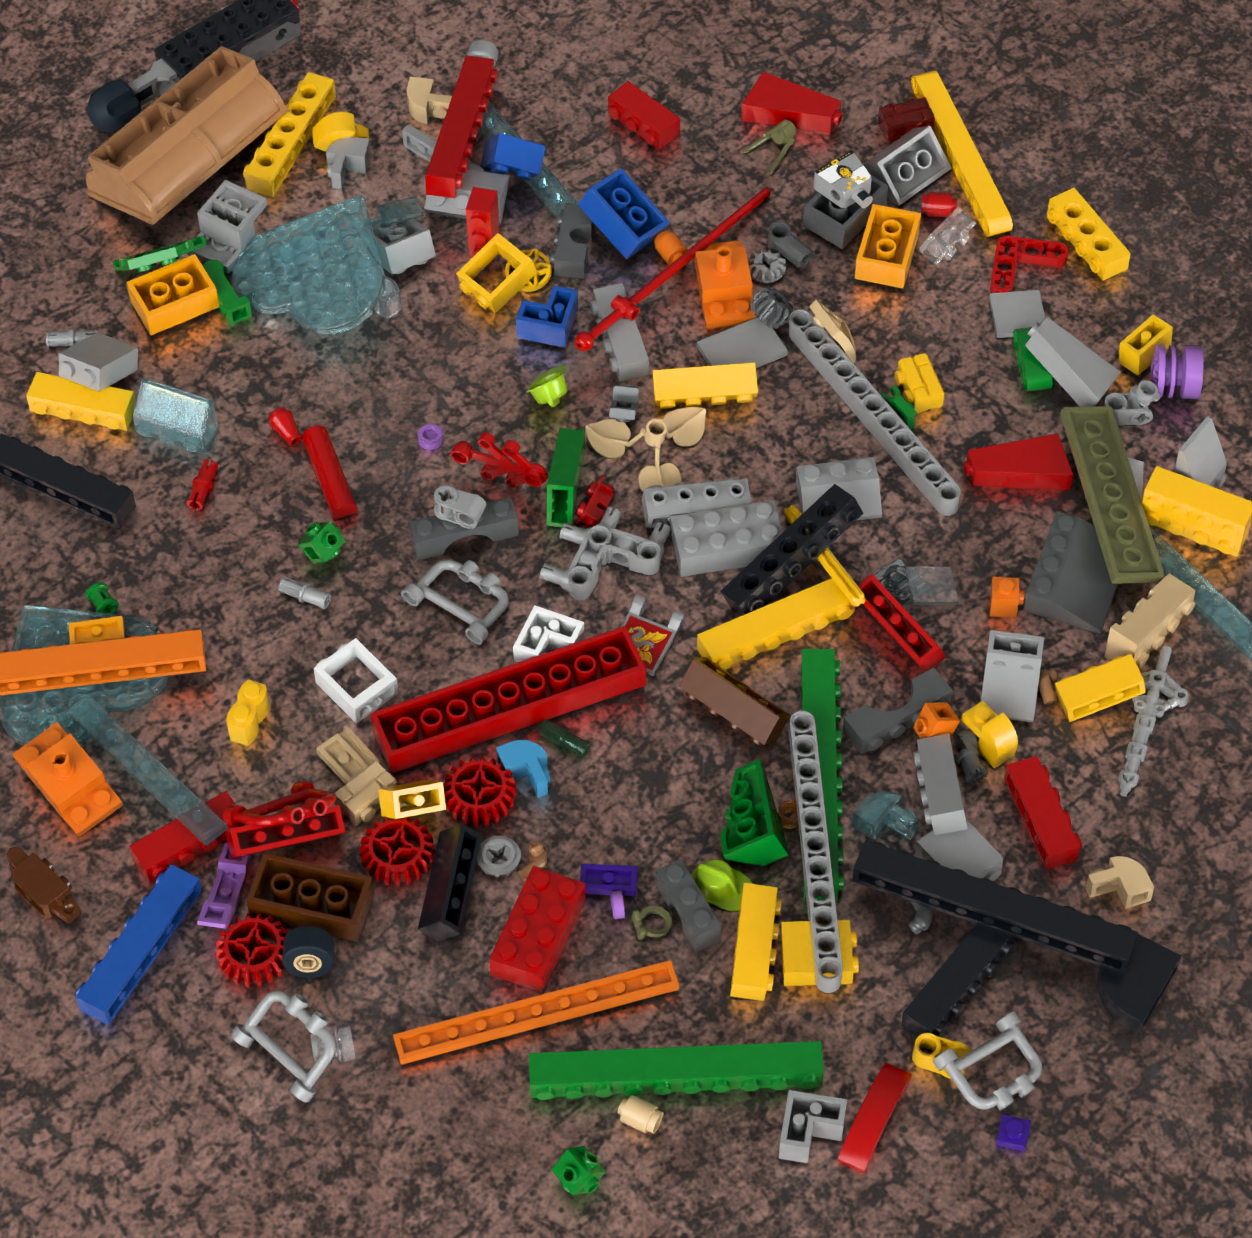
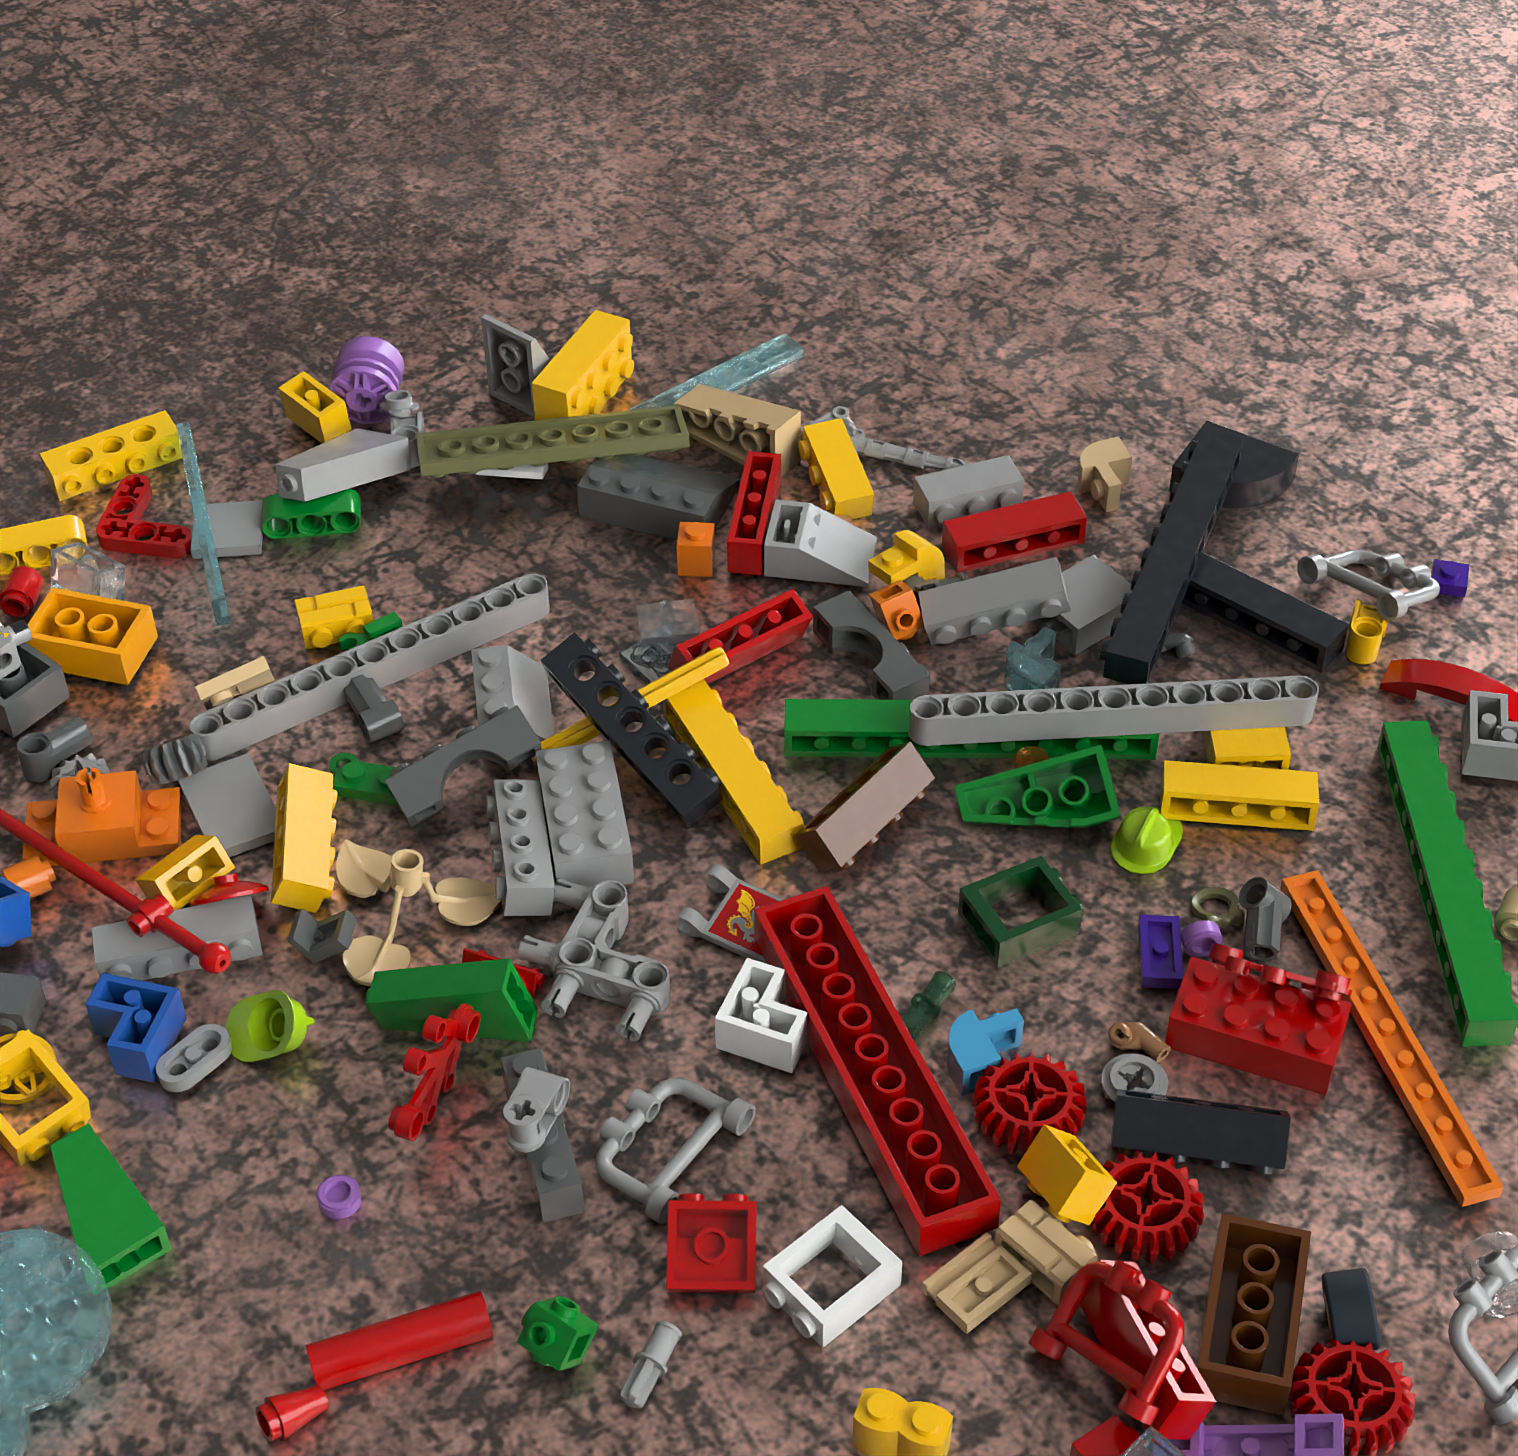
camera: 90 degrees left, 10 degrees down
dark grey arch [656,859,721,953] -> none
red slope [963,433,1073,491] -> none
none -> green slope [50,1123,172,1297]
none -> yellow brick [135,835,235,910]
none -> light grey plate [156,1024,232,1092]
none -> clear light blue tile [176,422,230,626]
none -> red dish [189,873,269,907]
none -> green hinge [329,753,398,806]
none -> dark grey piece [344,674,404,743]
none -> dark grey arch [385,705,542,827]
none -> red plate [666,1193,757,1293]
none -> red brick [727,451,781,575]
none -> light grey brick [913,455,1024,528]
none -> dark green window [958,855,1084,968]
none -> red plant [1208,943,1352,1002]
none -> dark grey piece [1239,877,1292,962]

